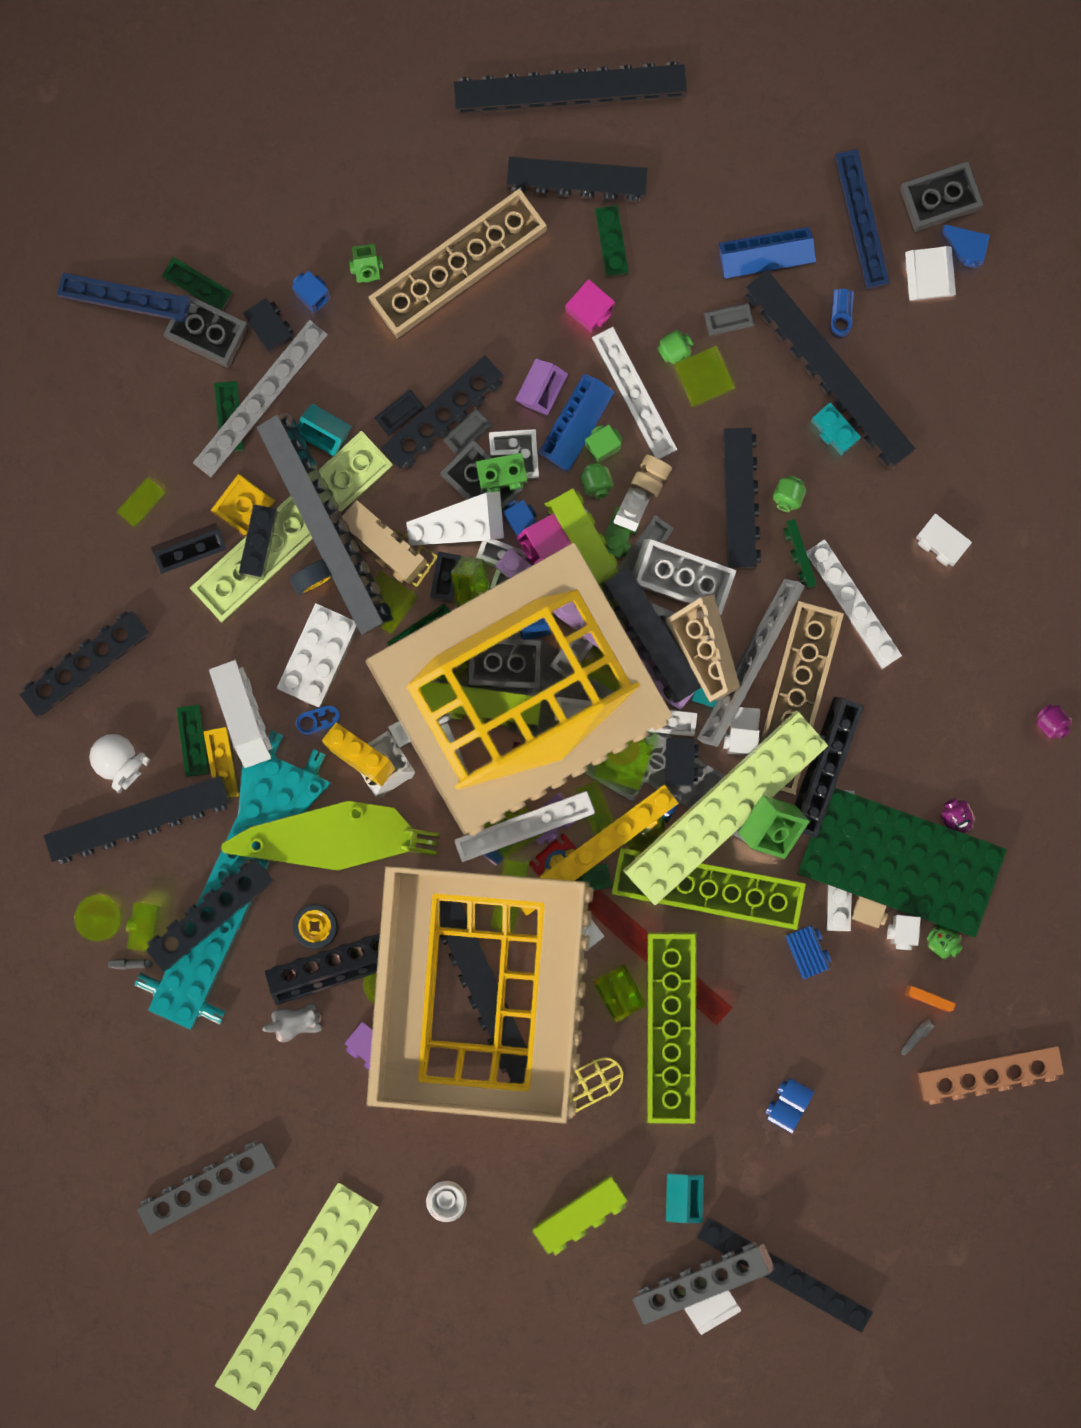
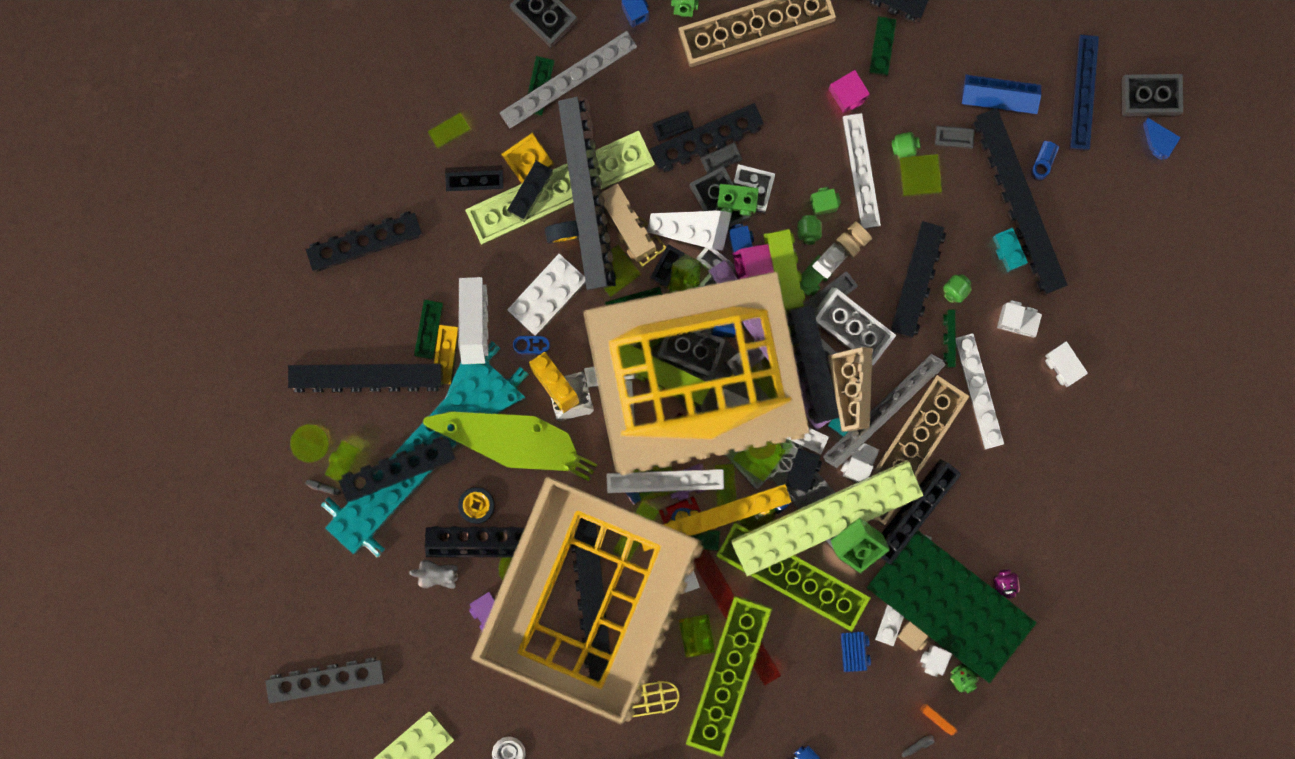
camera: 15 degrees right, 0 degrees up
white tile [89,734,150,793] -> none
black brick [243,298,294,355] -> none
teal brick [297,404,352,456] -> none
medium lavender brick [515,359,568,415] -> none
blue brick [537,374,615,472] -> none
white slope [905,246,956,301] -> none
magenta head [1037,704,1072,739] -> none
none -> white brick [997,300,1042,338]

